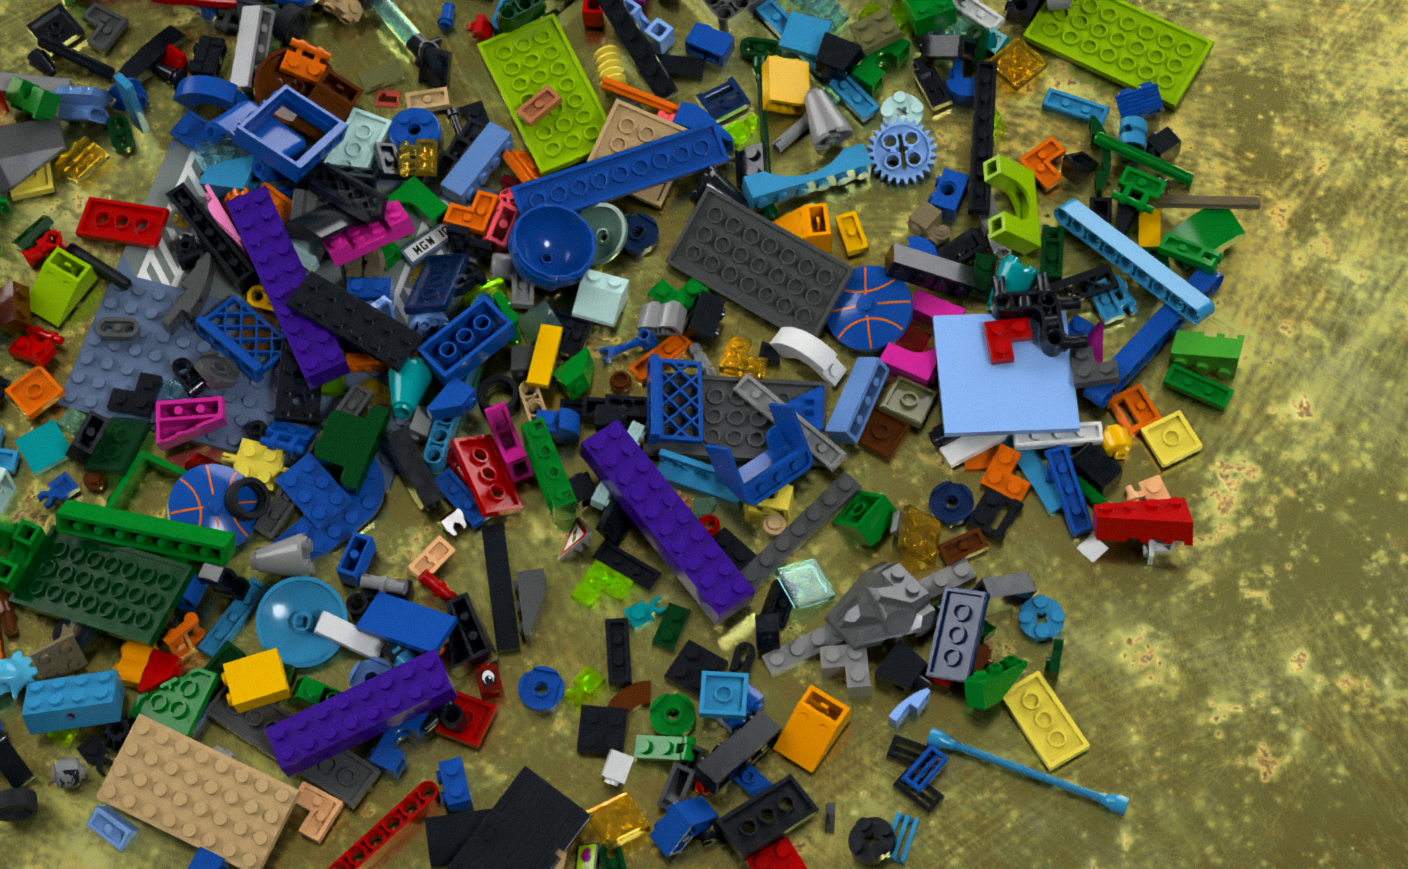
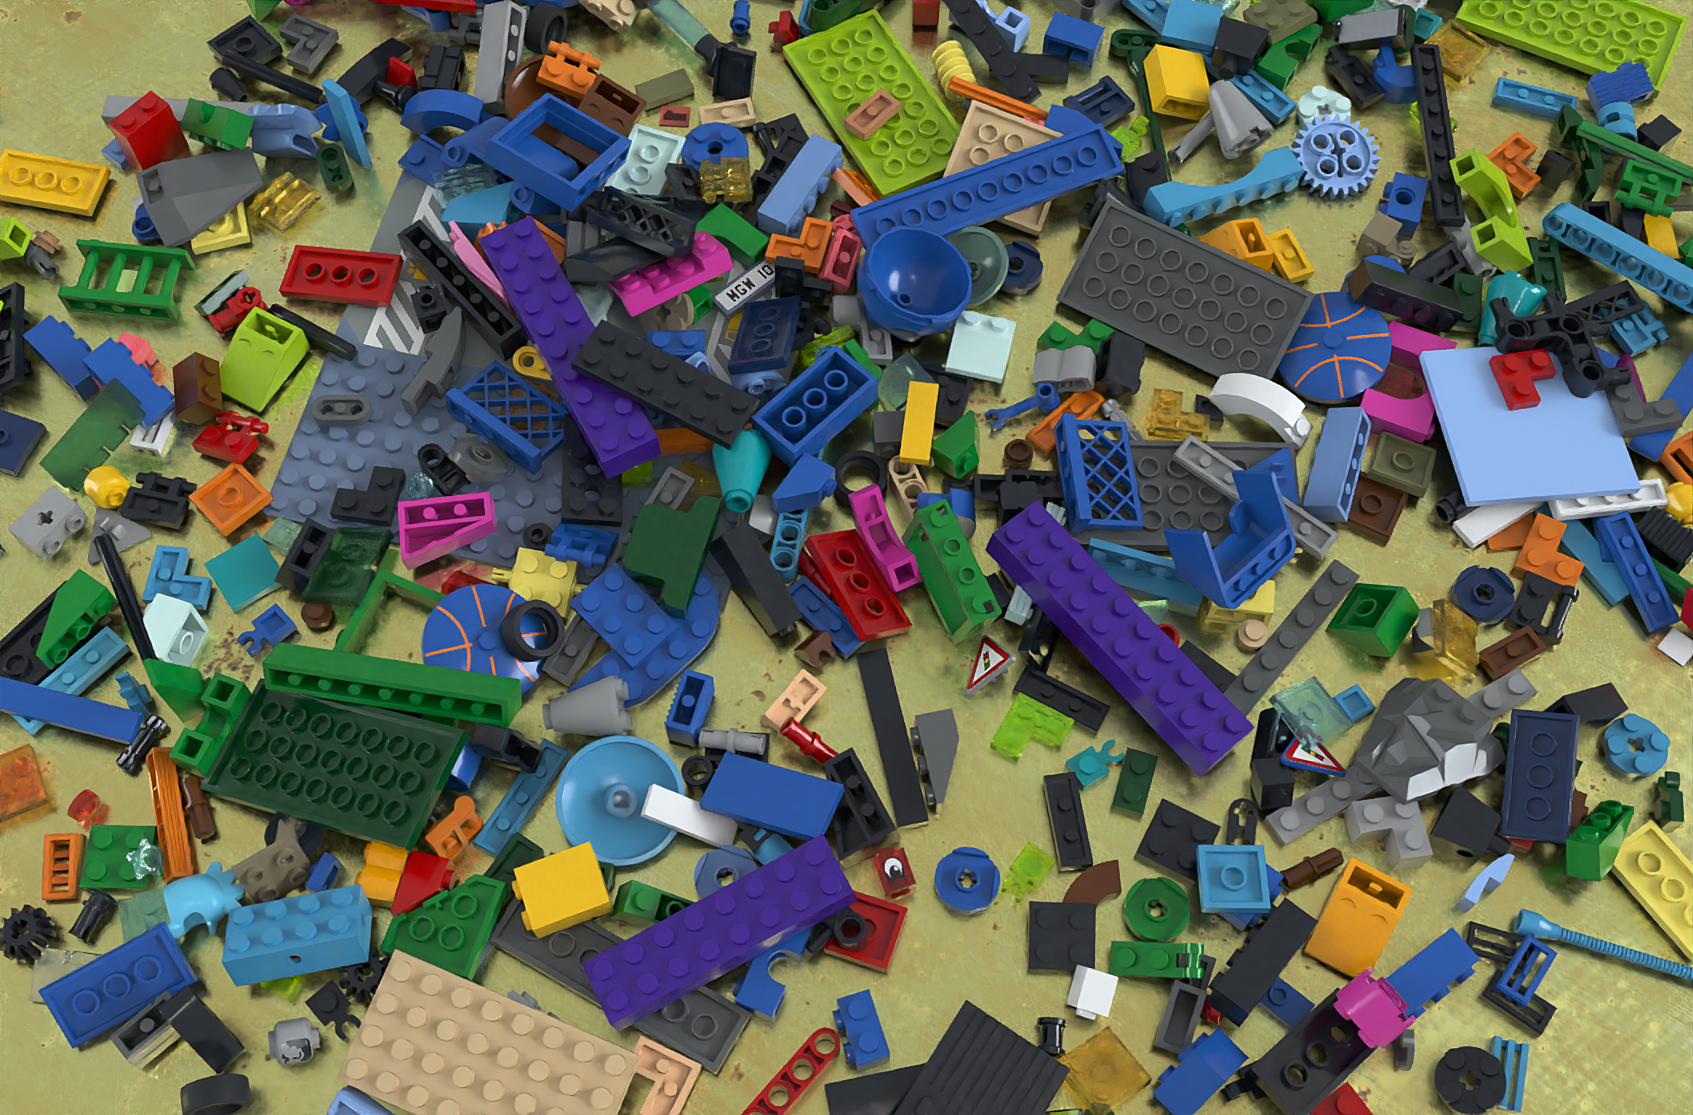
camera: 10 degrees left, 0 degrees up
none -> blue bracket [305,852,344,894]
none -> black bush [1037,1017,1067,1058]
none -> piece [1280,726,1347,777]
none -> reddish brown axle [1280,847,1344,891]
none -> dark azure tile [1330,683,1376,727]
none -> dark pink brick [1334,967,1416,1048]
none -> blue brick [1385,927,1480,1019]

